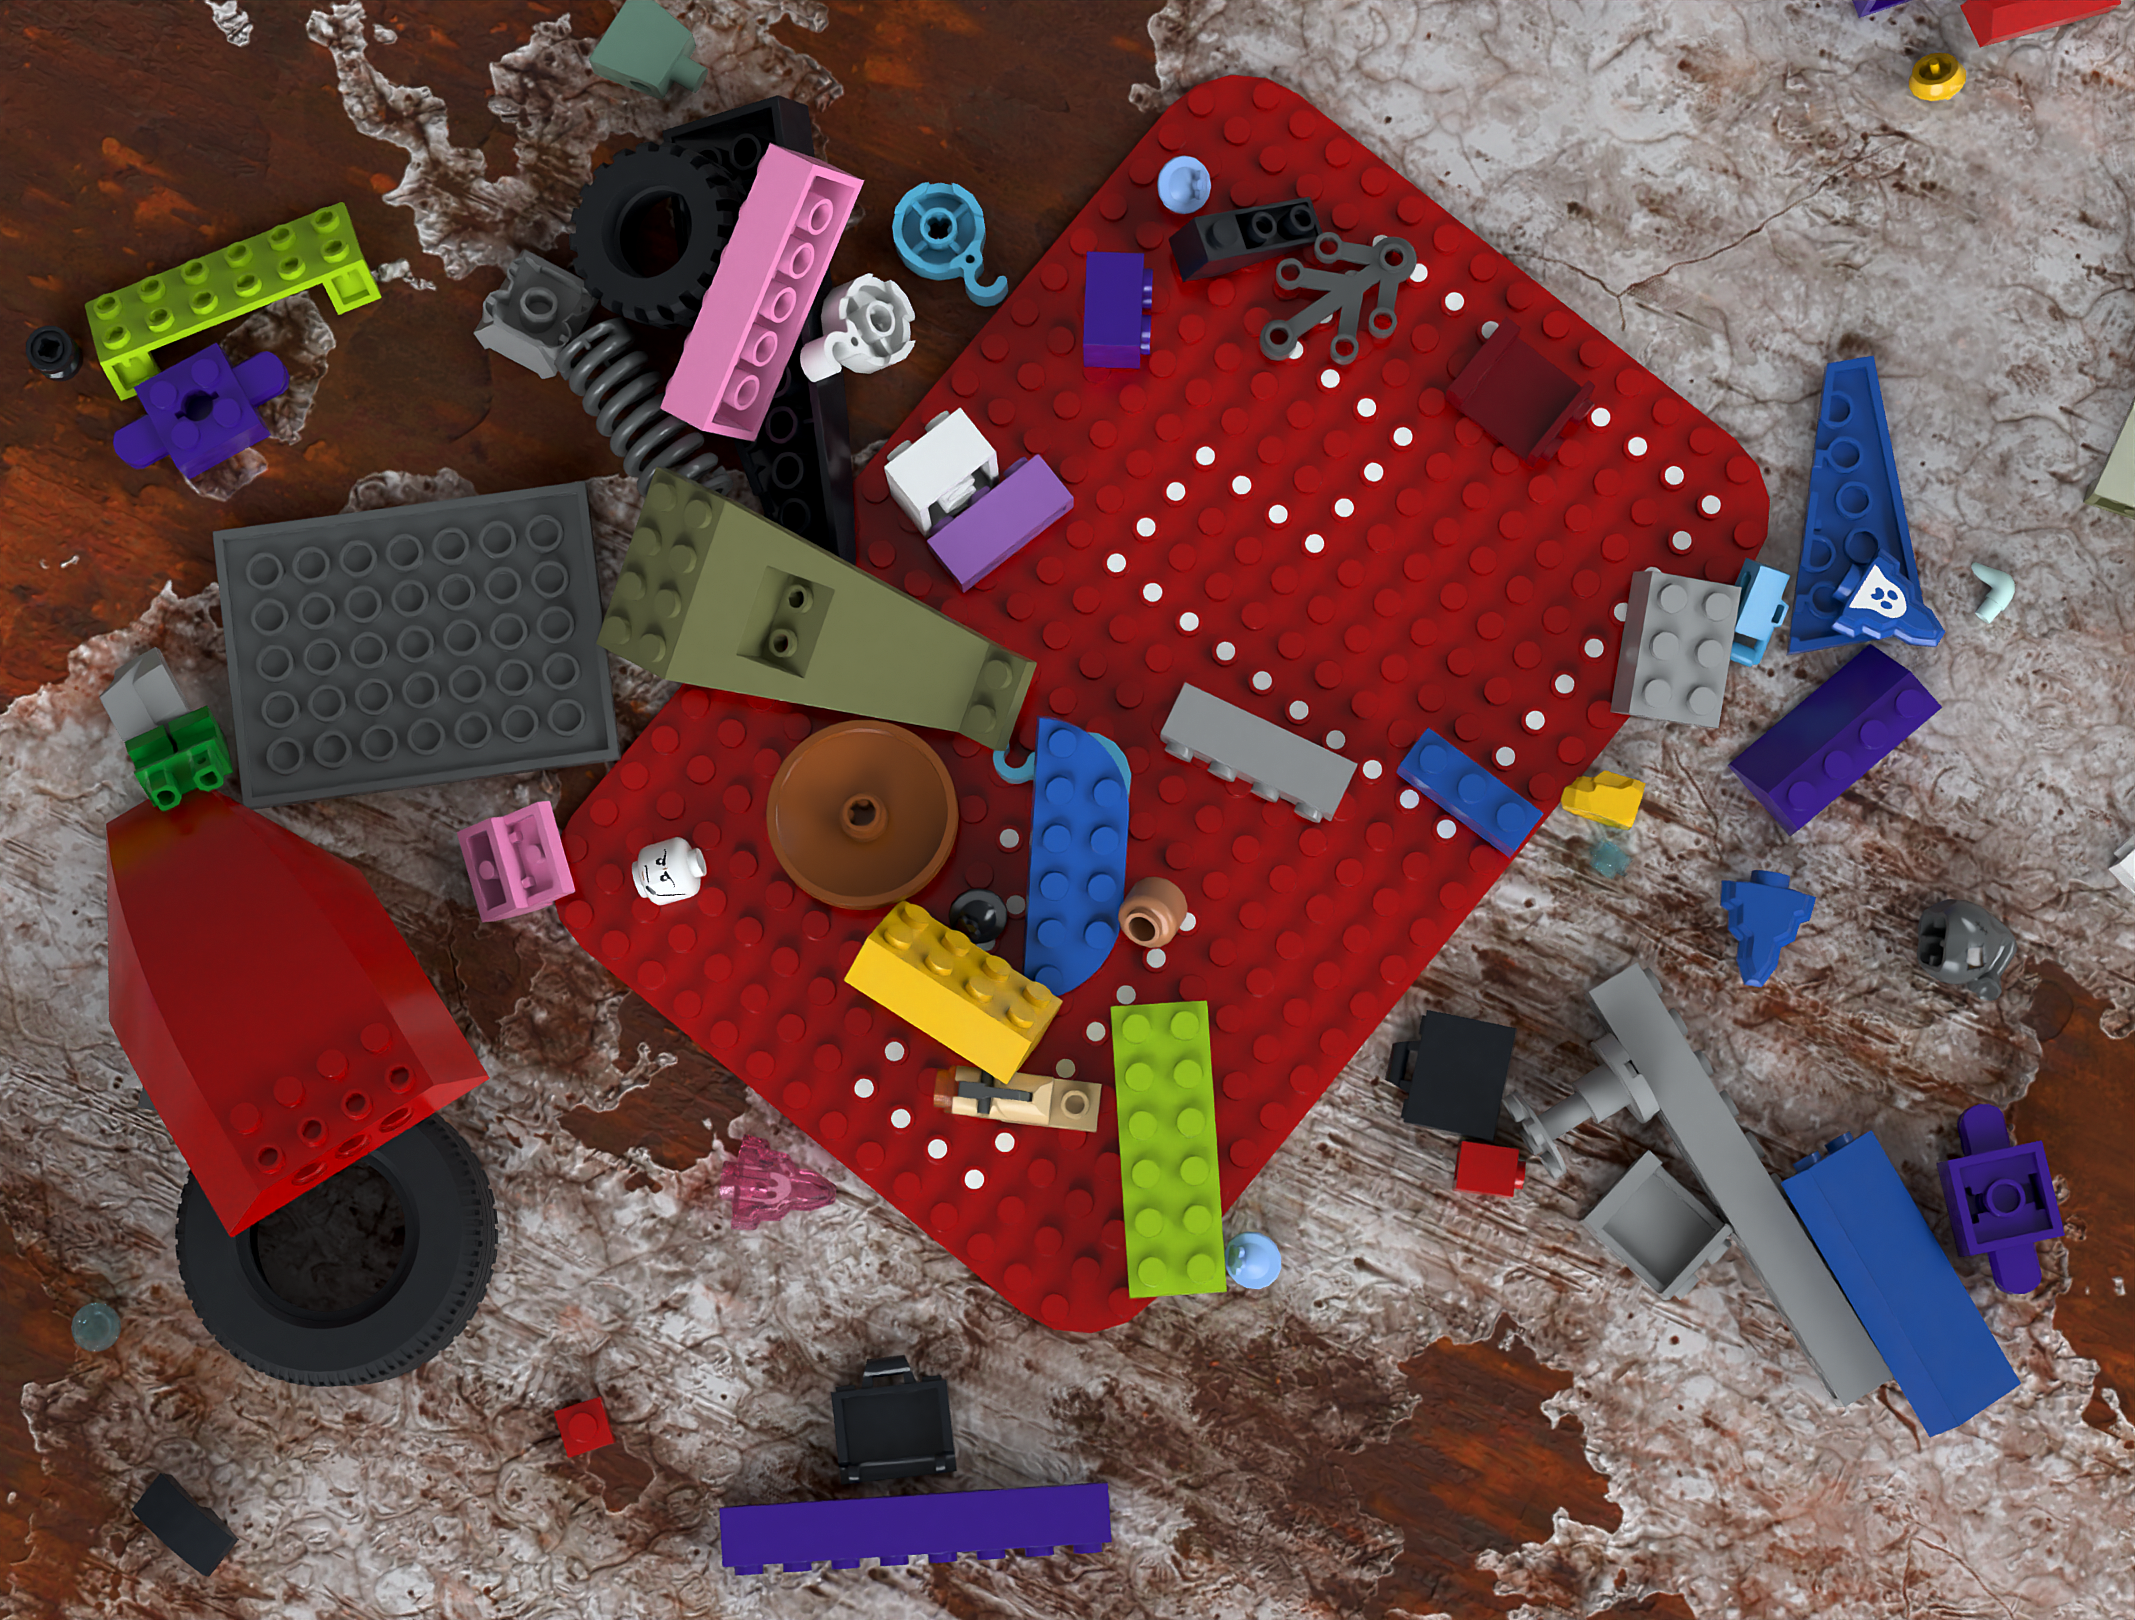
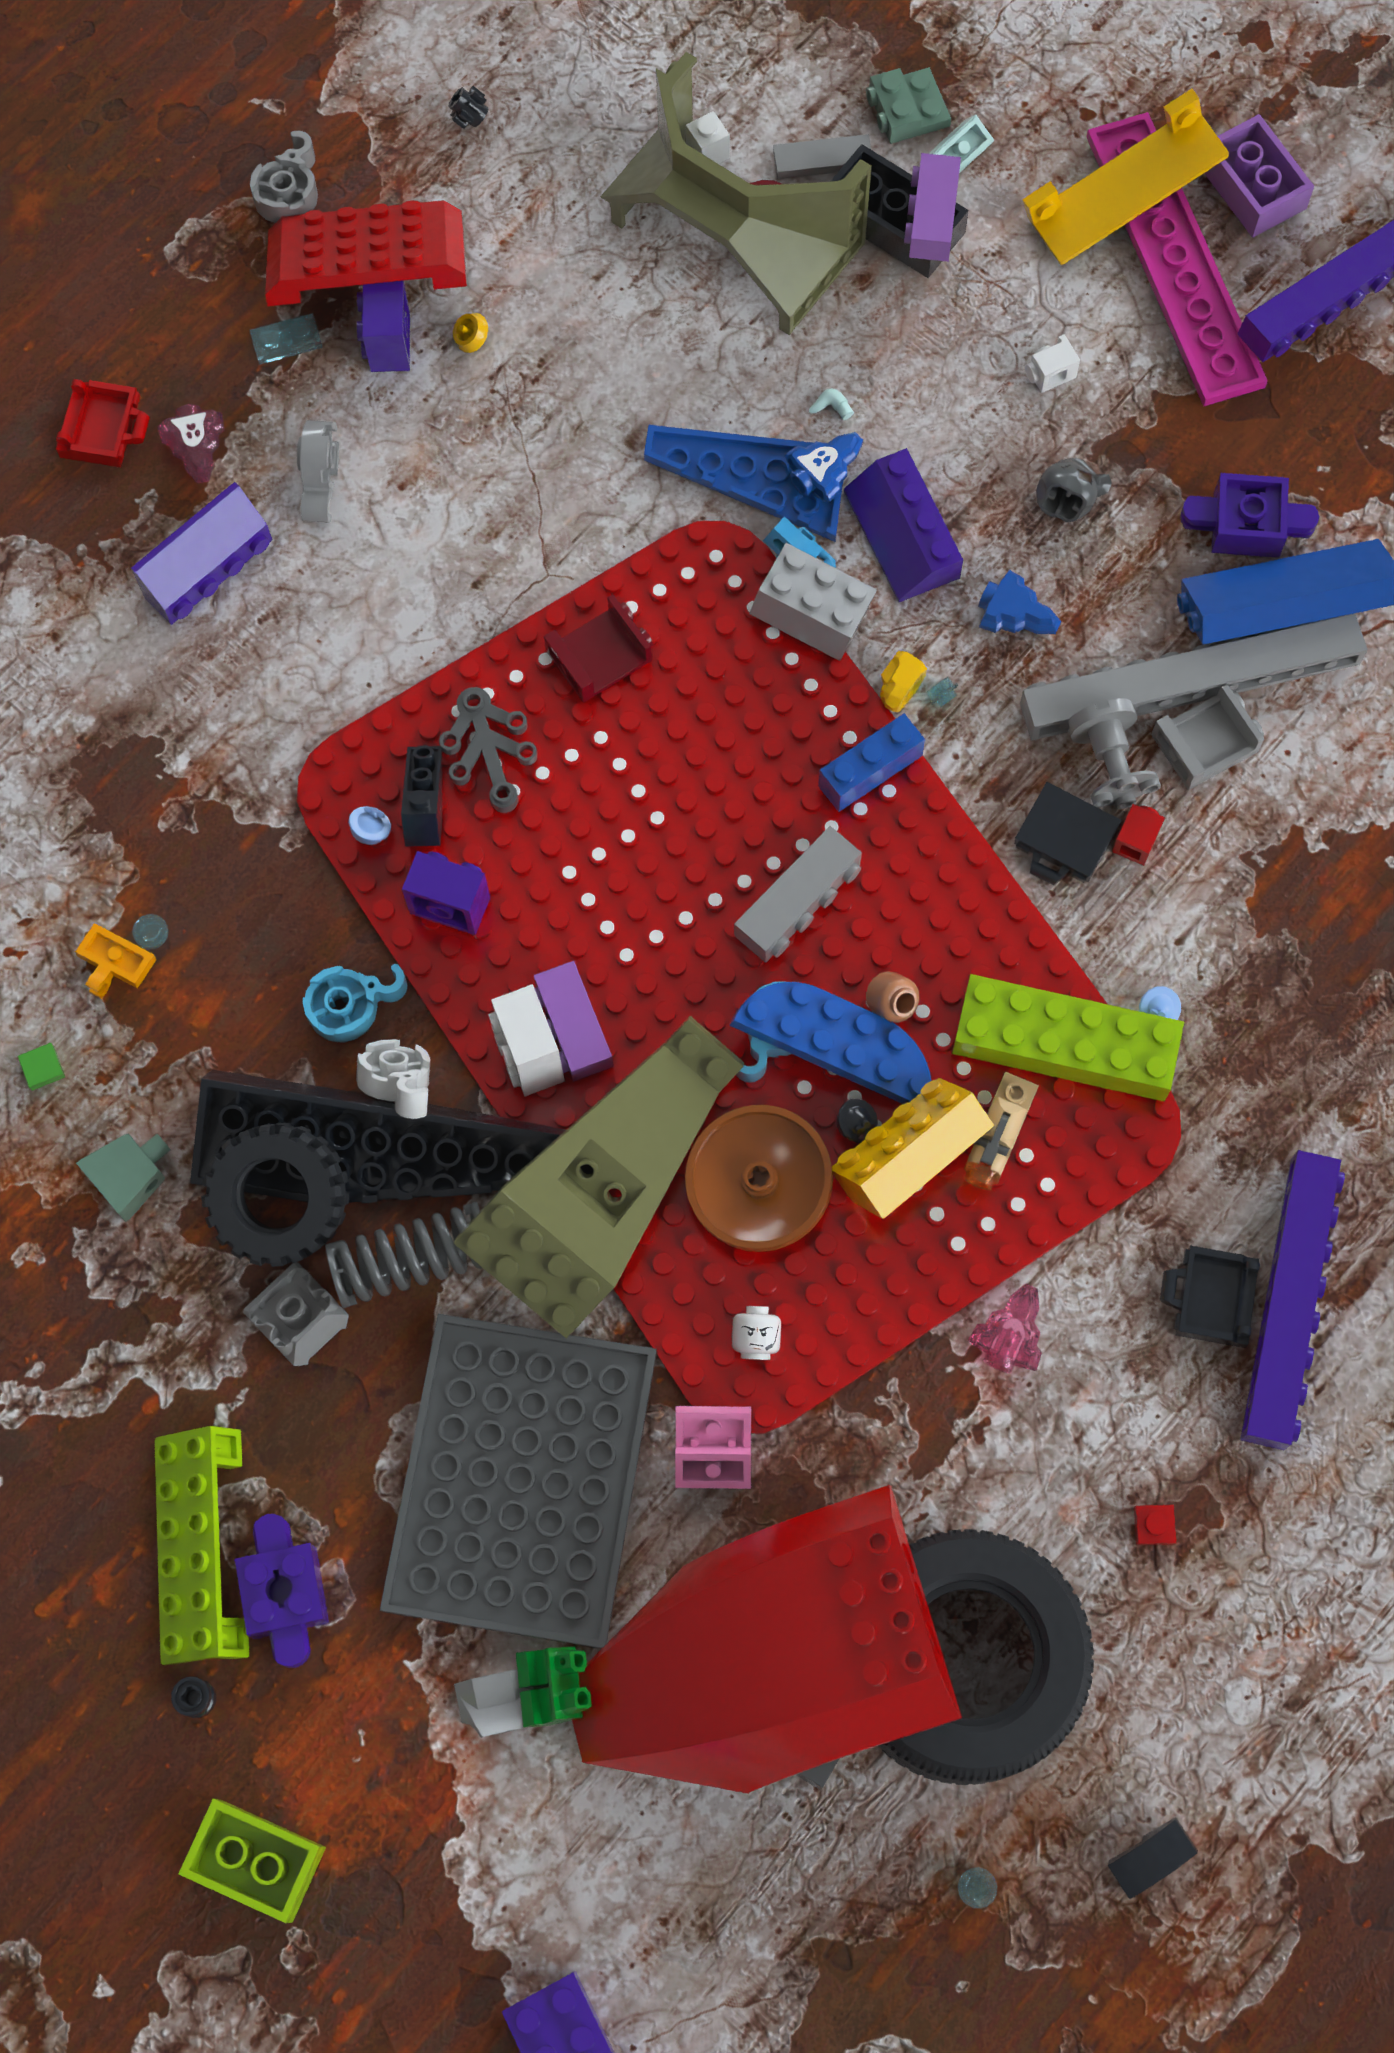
camera: 75 degrees left, 10 degrees down
bright pink brick [660,143,864,442] -> none

